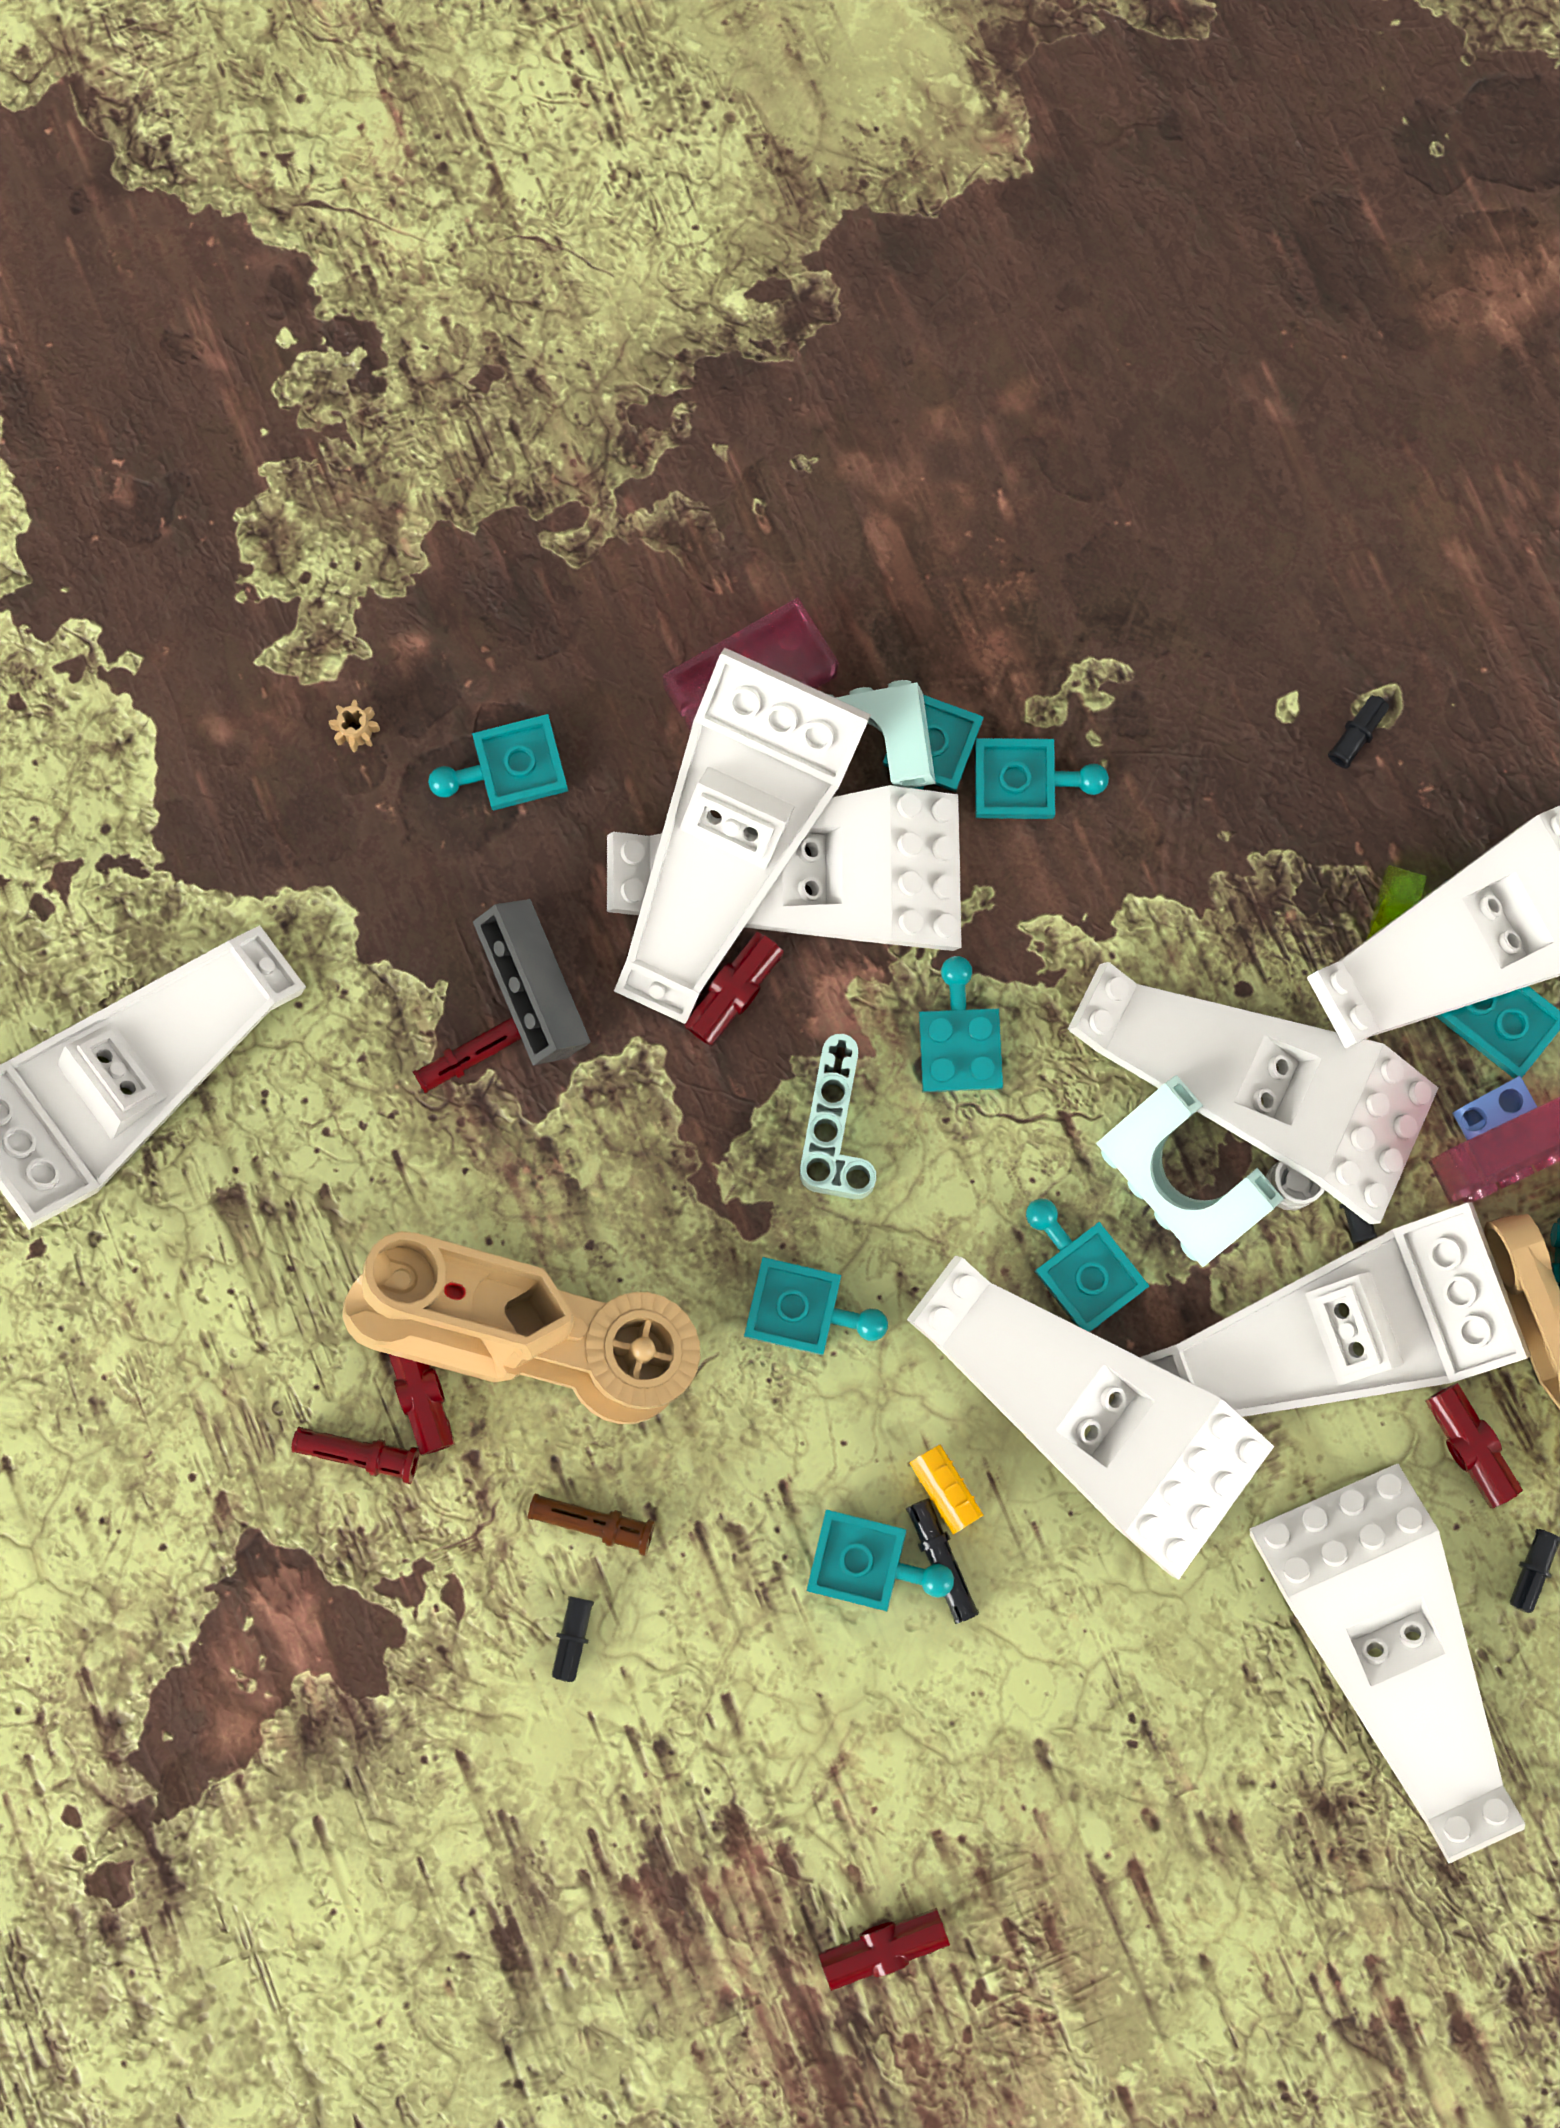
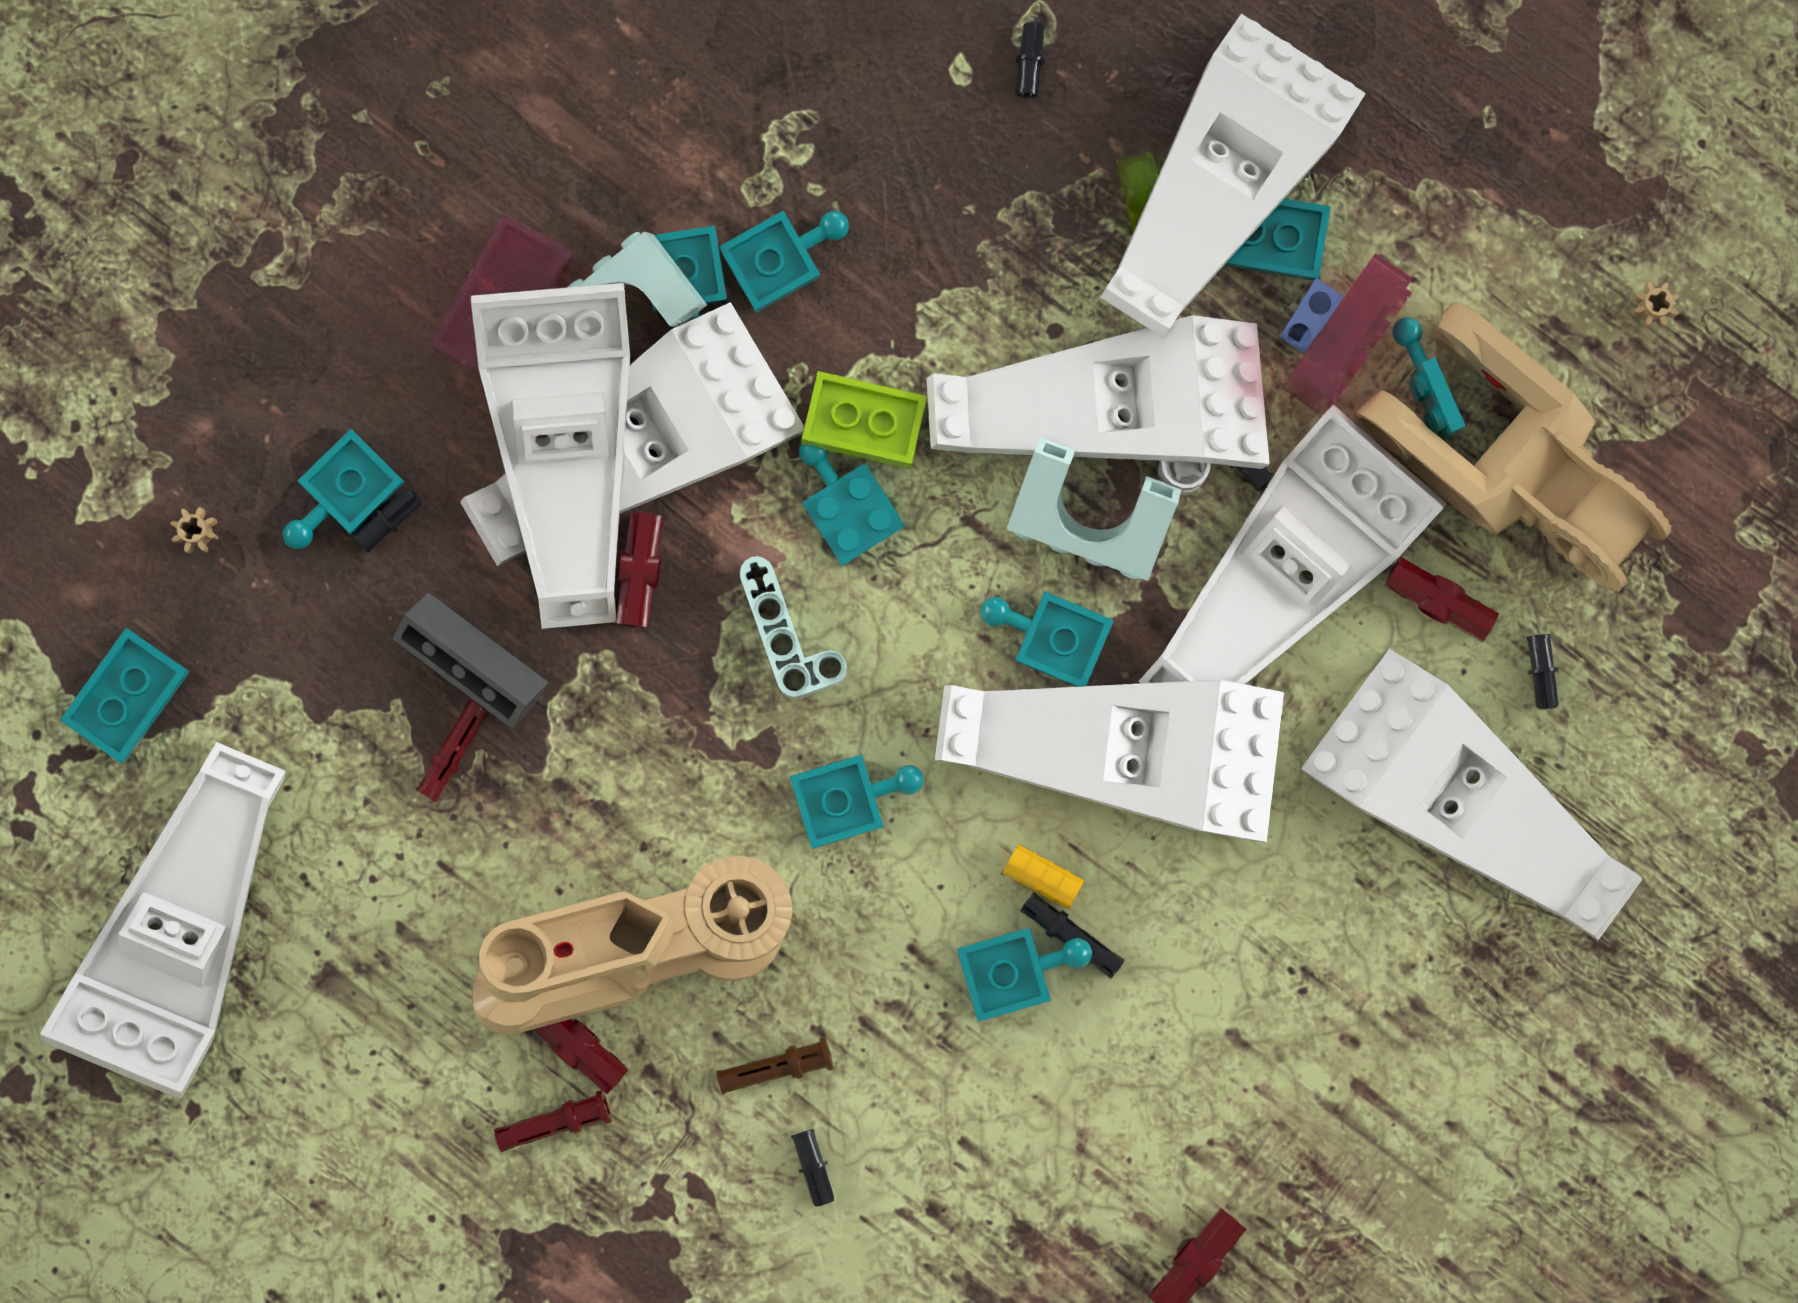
camera: 30 degrees left, 5 degrees up
none -> teal plate [60,628,190,764]
none -> black axle [352,488,422,553]
none -> lime plate [801,371,927,469]

